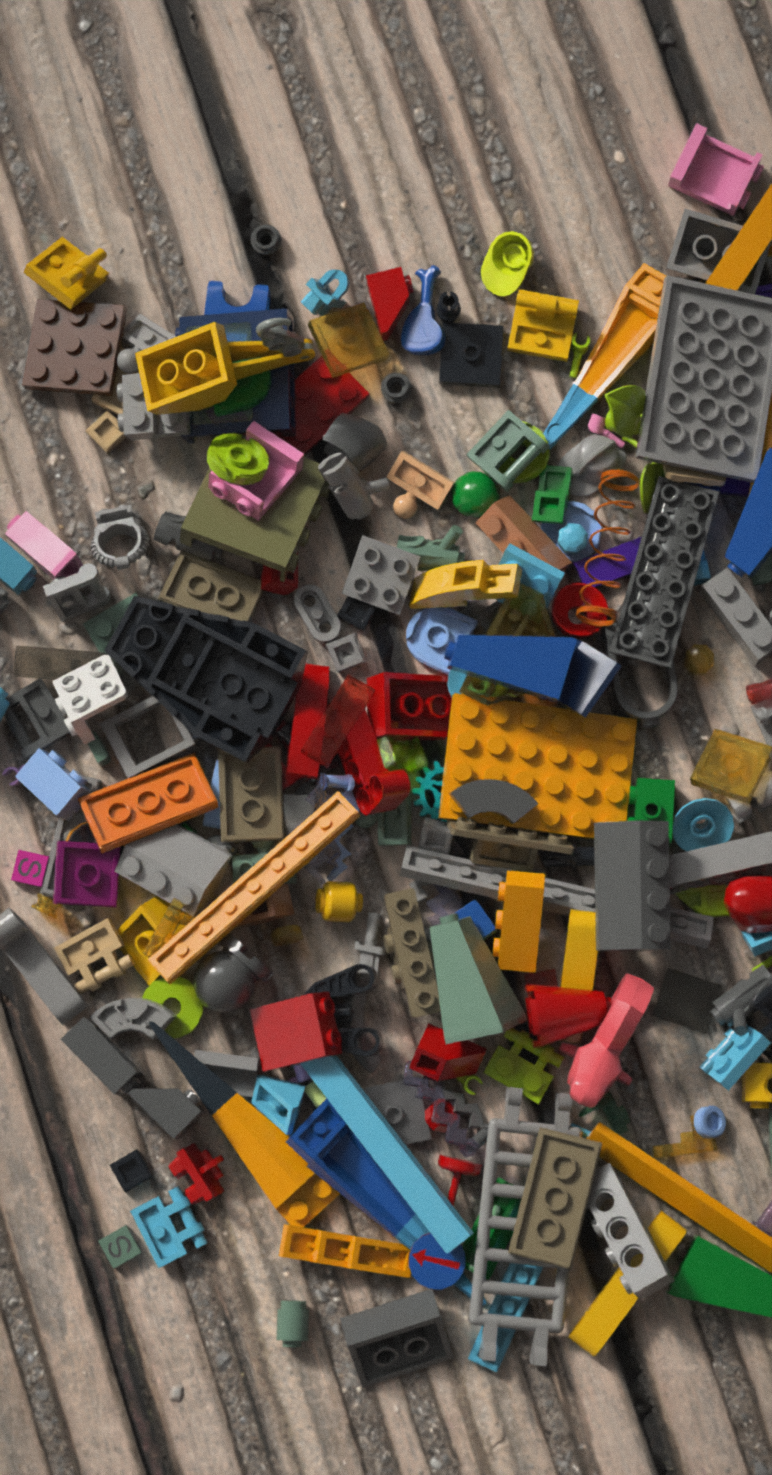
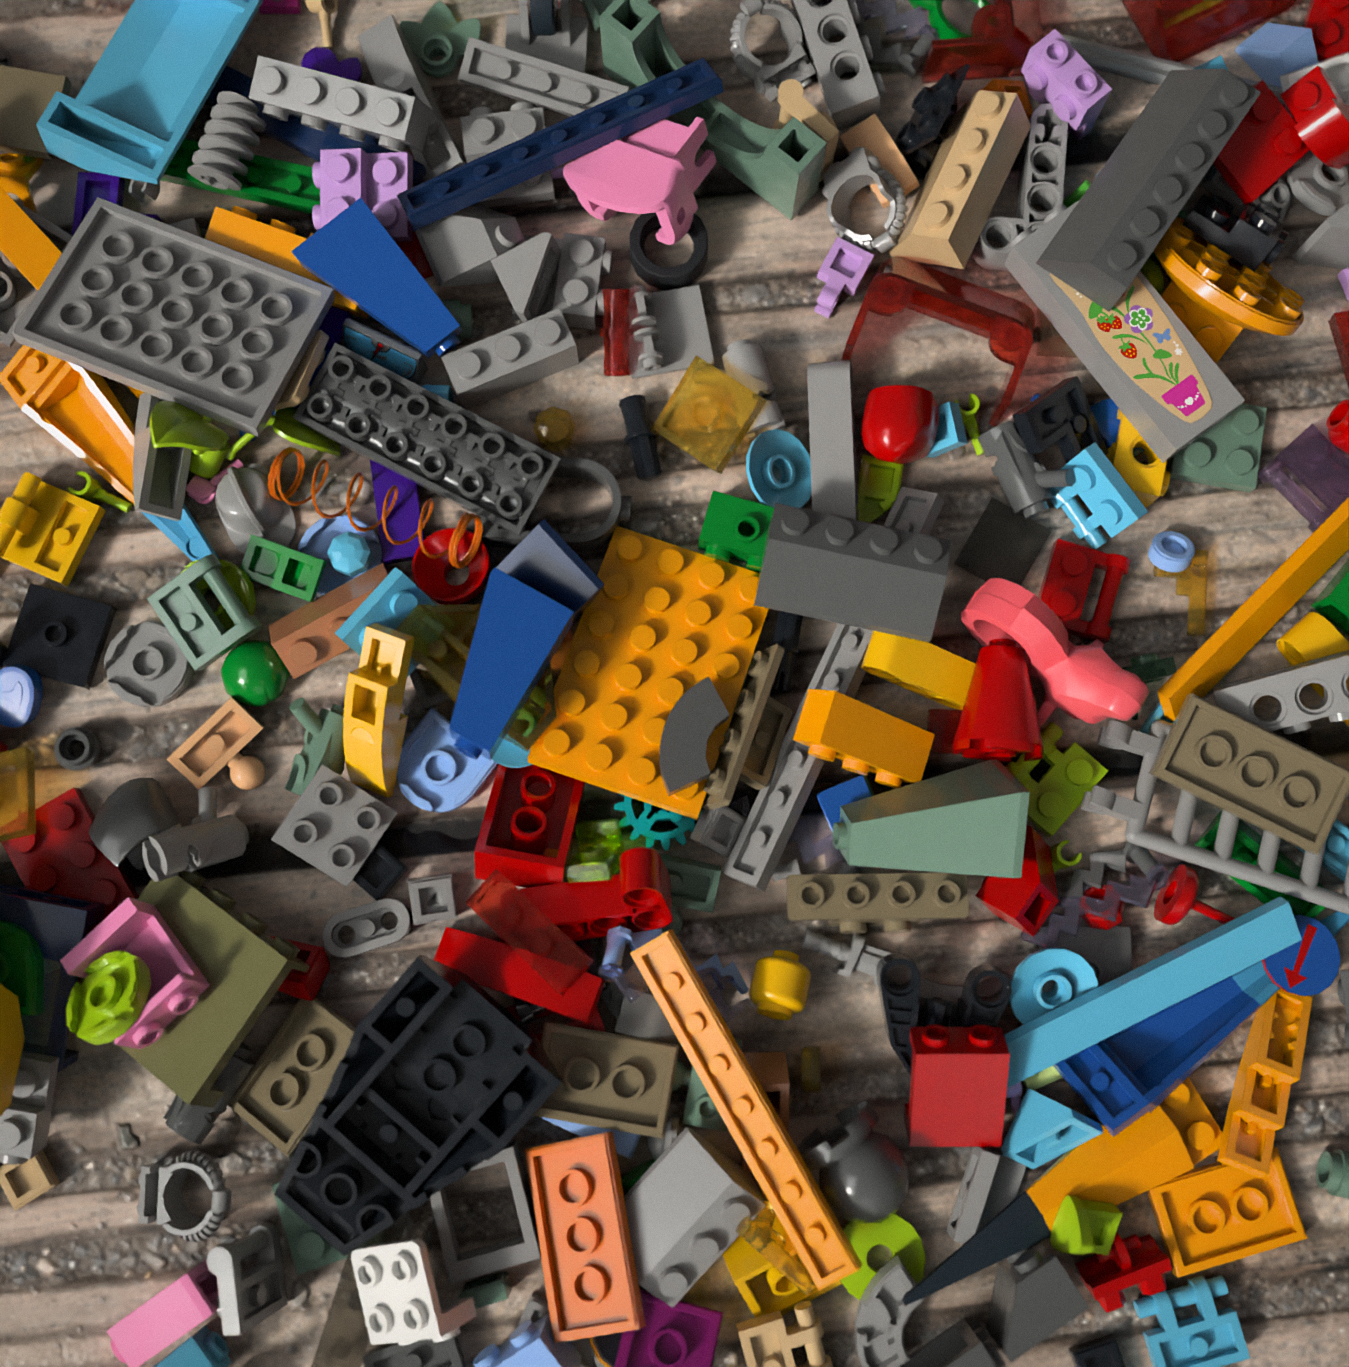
camera: 85 degrees left, 0 degrees up
none -> light grey tile [104,621,194,708]
none -> light grey slope [133,392,192,521]
none -> slope [341,318,428,386]
none -> black axle [619,395,662,481]
none -> medium azure dish [1009,947,1098,1025]
none -> red plate [1038,538,1131,643]
none -> lime tile [1050,1195,1123,1255]
none -> light orange tile [1146,1146,1307,1277]

